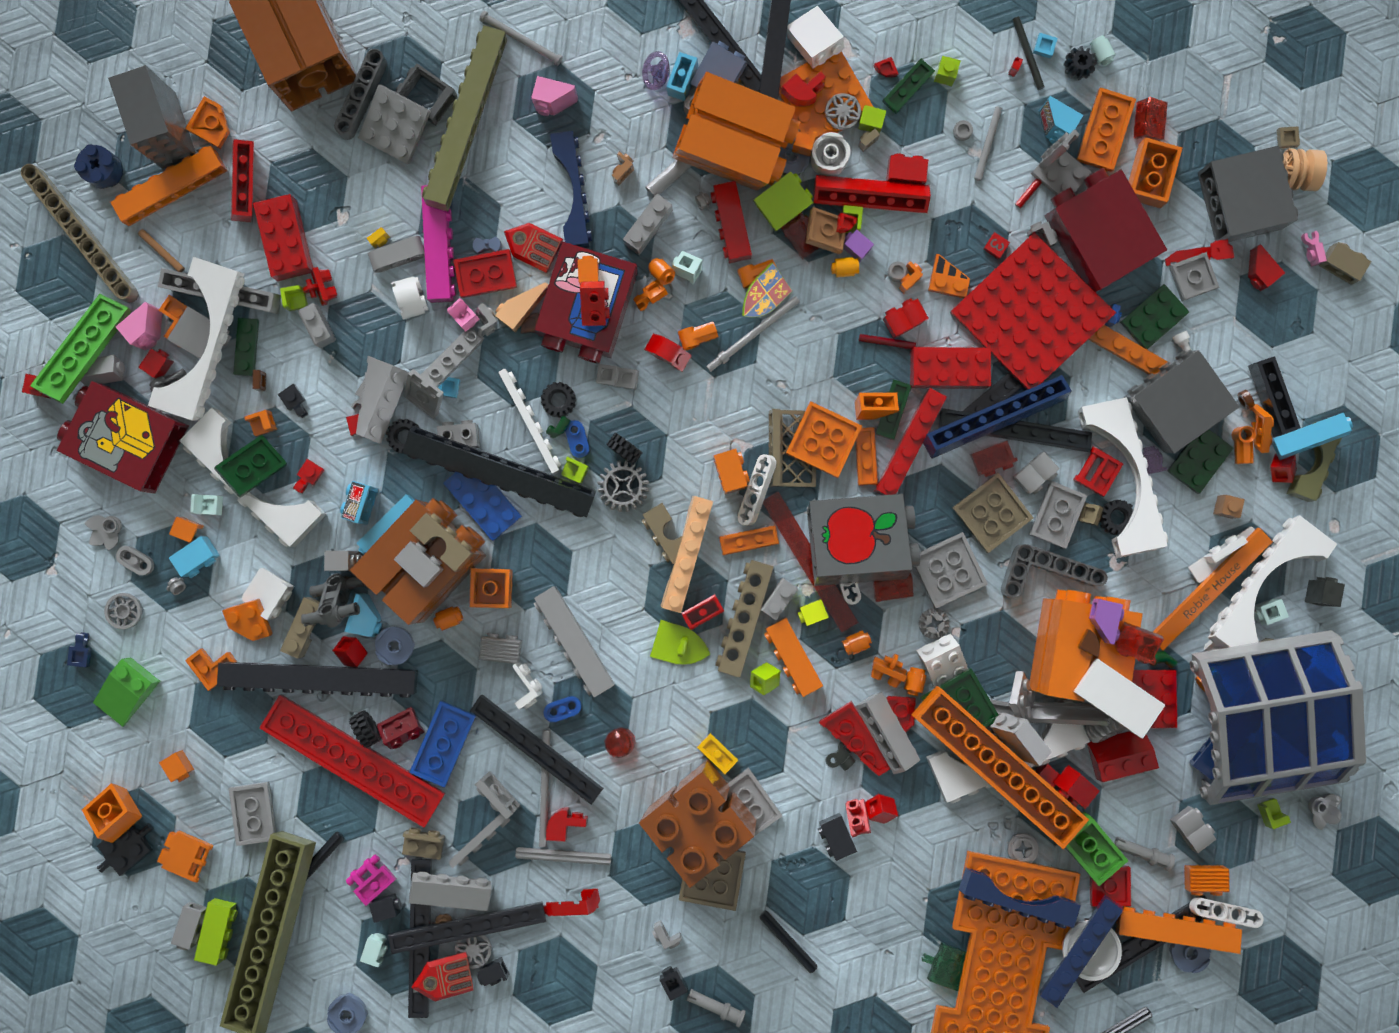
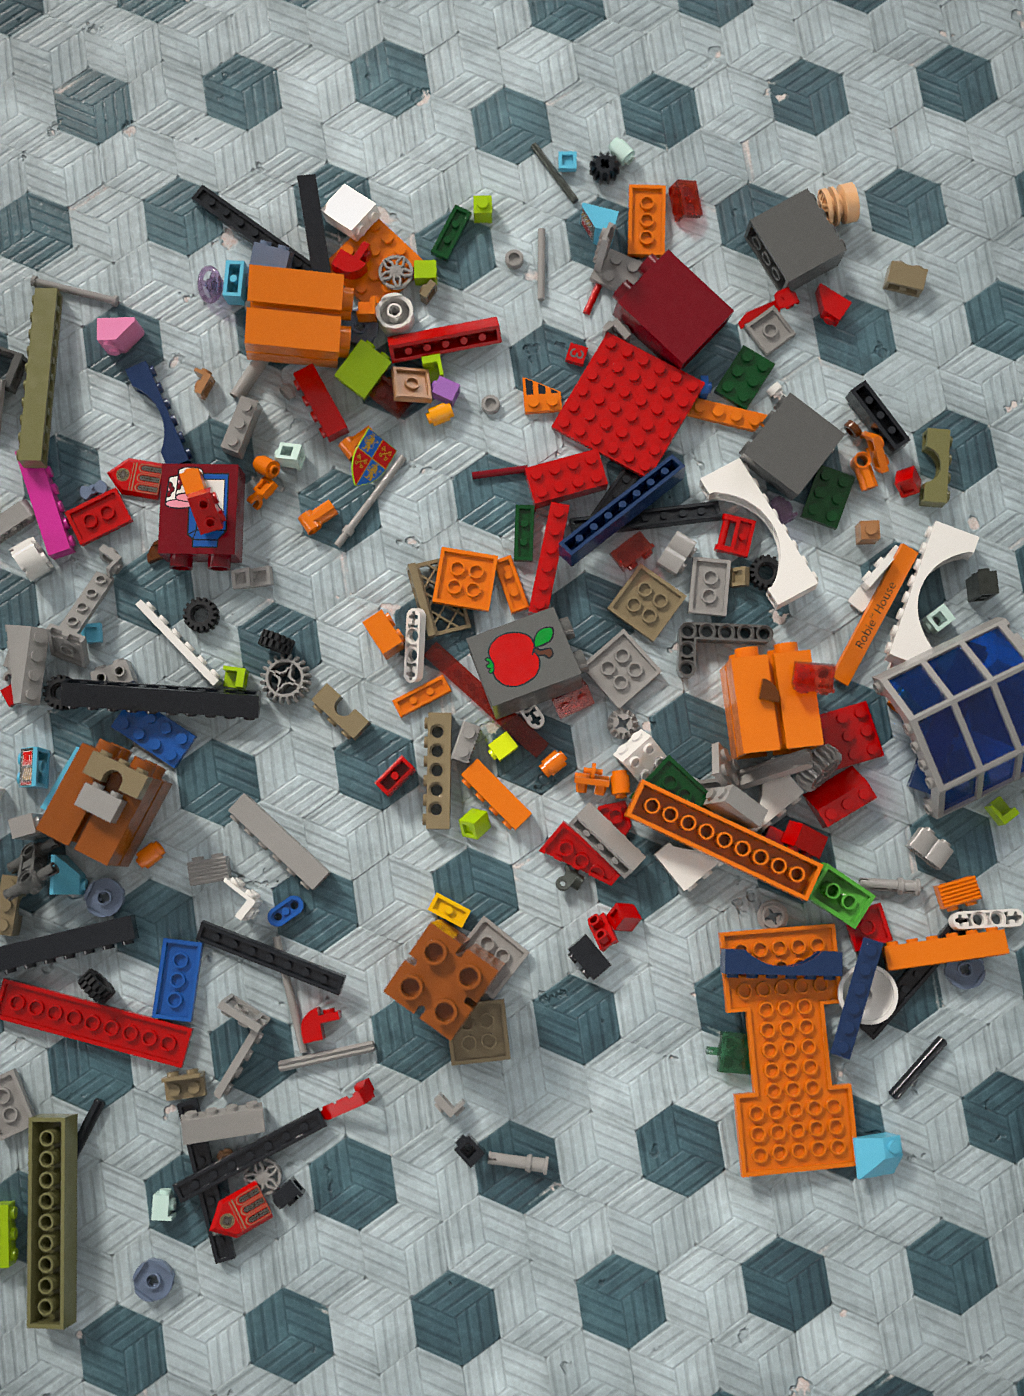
camera: 15 degrees left, 5 degrees down
red panel [332,636,368,667] -> none
dark pink plate [346,854,397,906] -> none
black brick [369,893,402,923] -> none
dark red bracket [377,707,425,749] -> none
bright pink bracket [447,298,480,332] -> none
orange brick [469,568,513,608] -> none
light nougat slope [495,282,549,333] -> none
dark green arm [546,416,571,438] -> none
blue plate [565,420,590,458] -> none
clear red hair [604,727,636,758] -> none
red brick [644,333,692,372] -> none
lime shield [650,620,710,665] -> none
light nougat arch [661,496,713,613] -> none
black axle [759,911,818,973] -> none
red tile [836,213,858,233] -> none
orange slope [854,393,899,420] -> none
red tile [873,57,899,78] -> none
red brick [883,298,929,339] -> none
red brick [886,153,929,184] -> none
orange bracket [899,261,923,294] -> none
red tile [1008,57,1023,77] -> none
white tile [1073,658,1165,739] -> none
medium lavender slope [1089,599,1124,644] -> none
orange brick [1129,137,1182,208] -> none
dark green arm [1147,651,1178,669] -> none
medium azure brick [1272,413,1353,460] -> none
dark tan plate [1276,126,1300,149] -> none
bright pink plate [1301,231,1327,267] -> none

